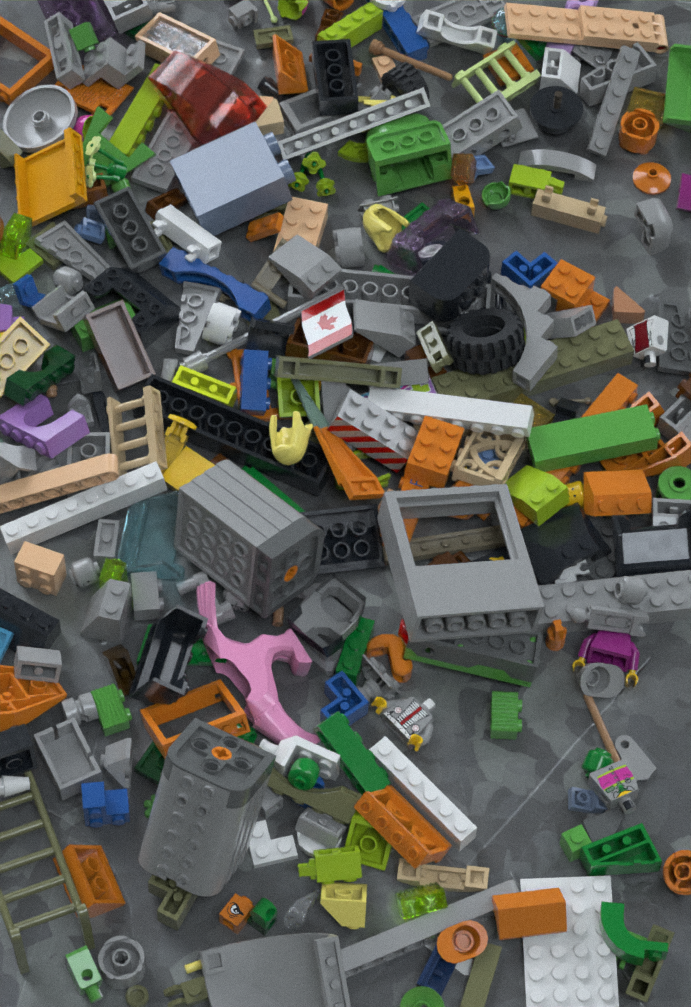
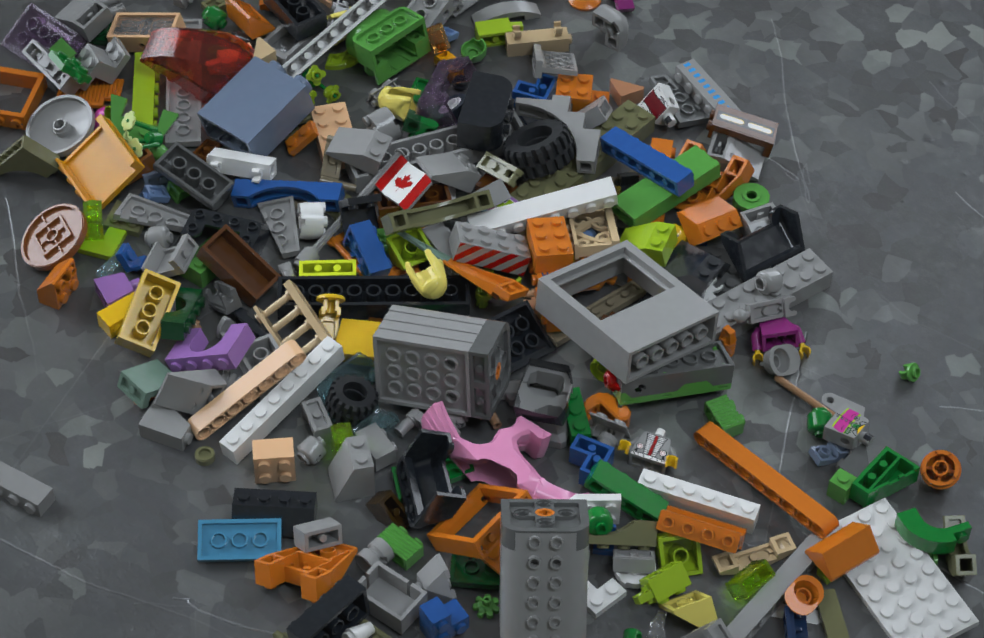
camera: 25 degrees left, 10 degrees down
none -> green plate [48,50,92,84]
none -> green head [201,5,228,31]
none -> black tyre [325,374,379,427]
none -> leg [402,109,439,135]
none -> light grey fence [532,43,578,78]
none -> blue brick [600,126,694,197]
none -> orange beam [694,421,839,539]

